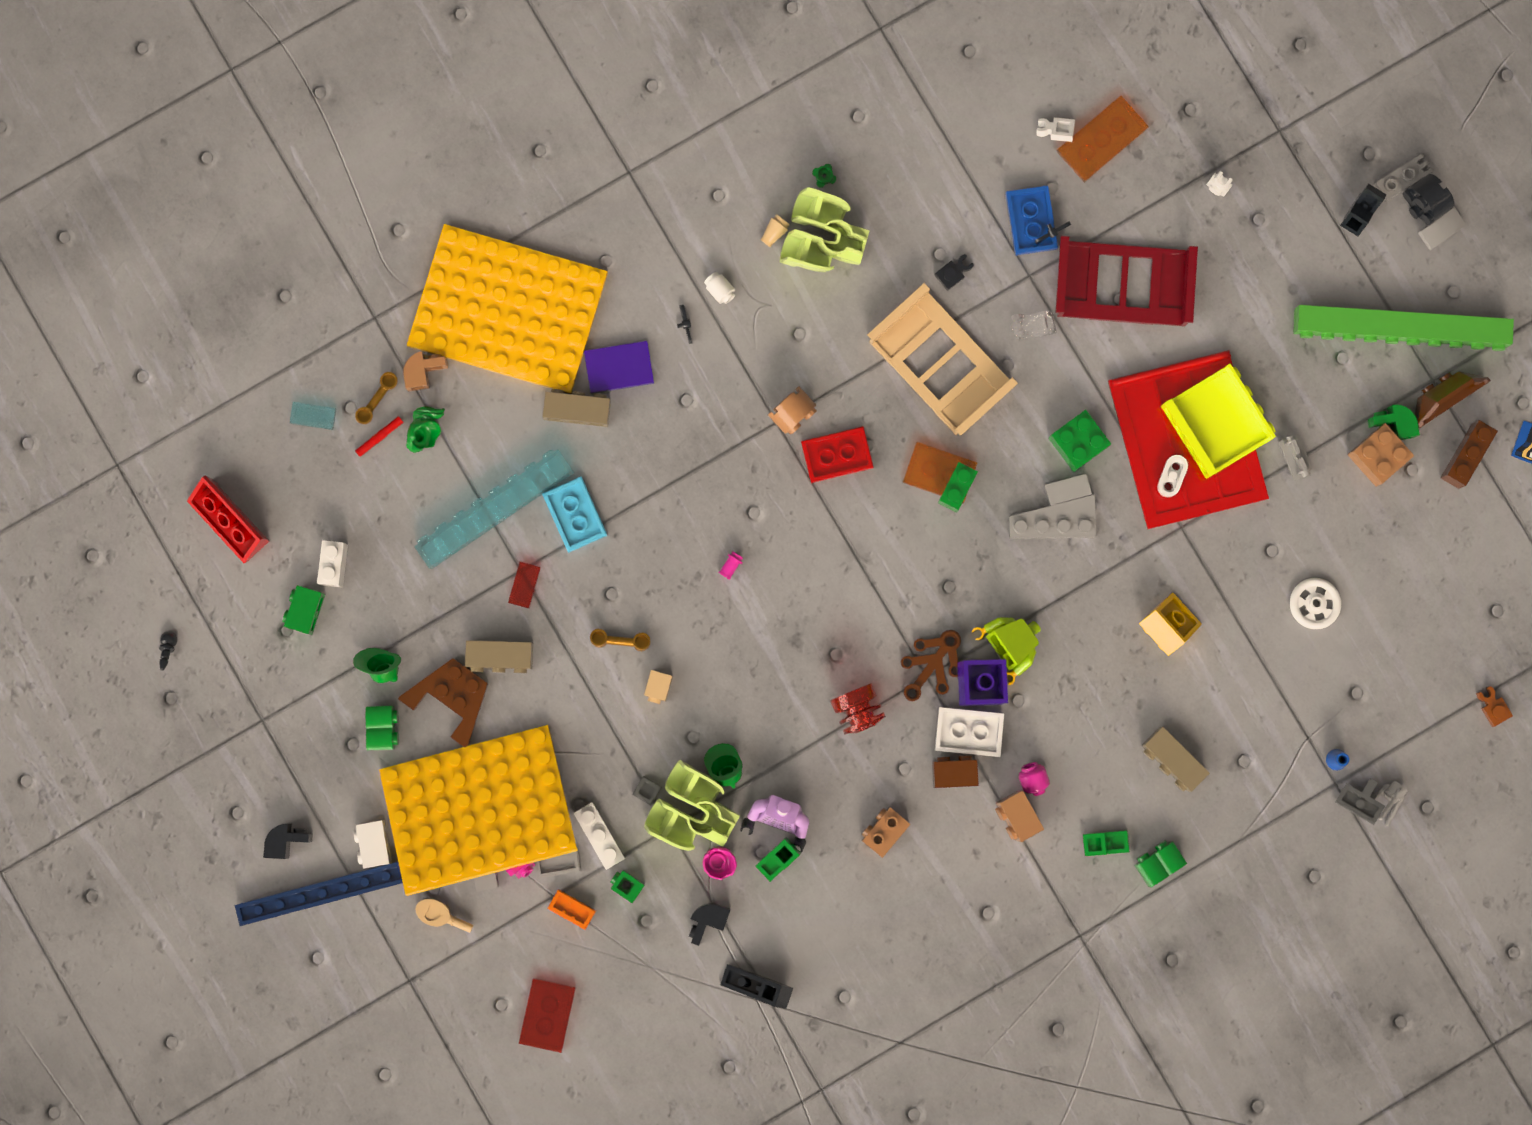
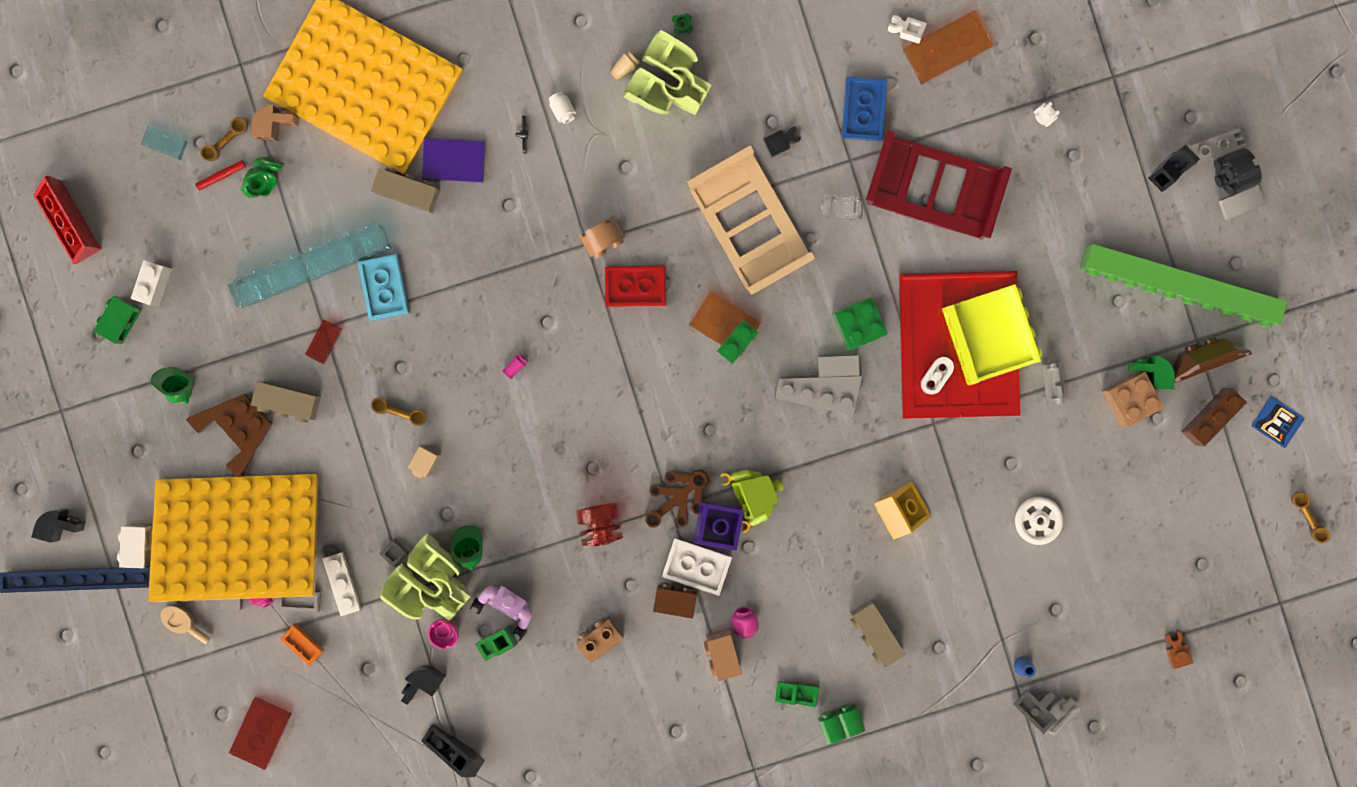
camera: 10 degrees right, 5 degrees up
green brick [365,706,399,750] -> none
green brick [610,870,645,903] -> none
black piece [1035,221,1071,244] -> none

